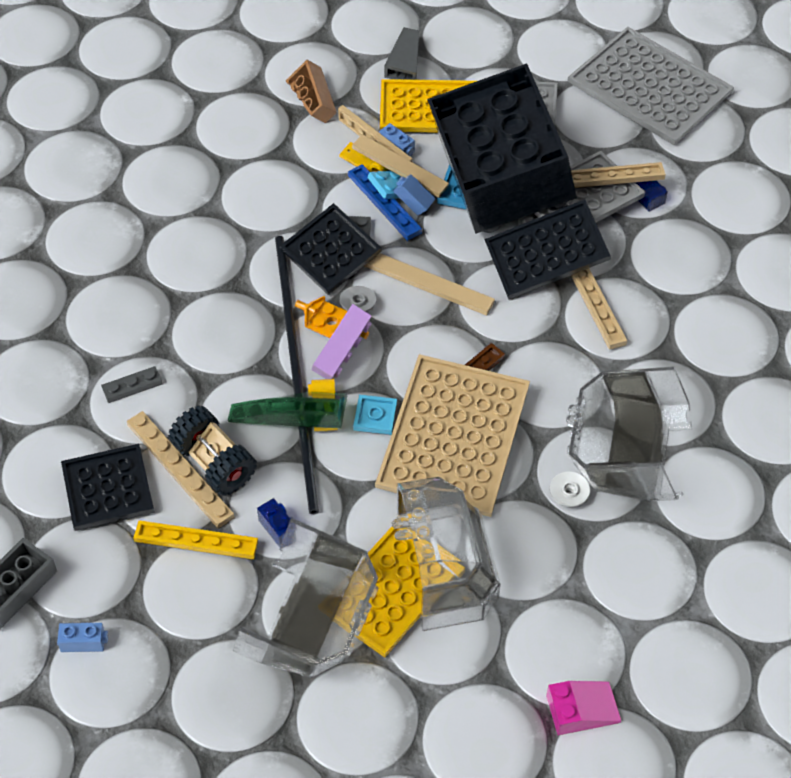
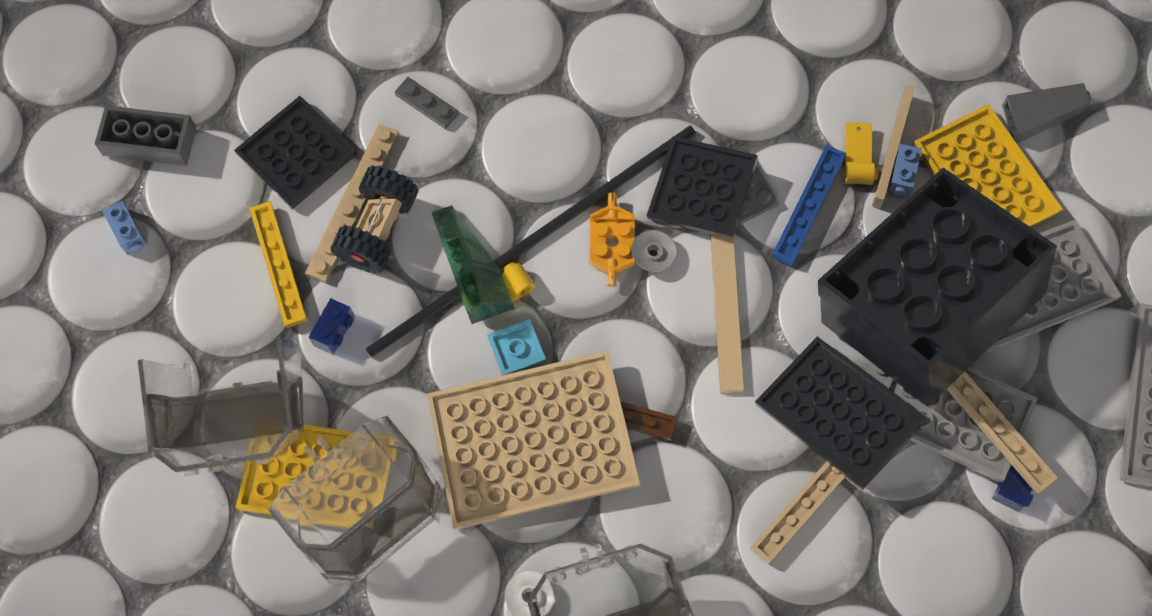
camera: 65 degrees right, 15 degrees up
medium nougat wedge [286,60,337,123] -> none
lavender brick [311,304,372,379] -> none
tan tile [352,134,449,198] -> none
medium azure plate [367,171,401,199] -> none
medium blue brick [393,174,435,216] -> none

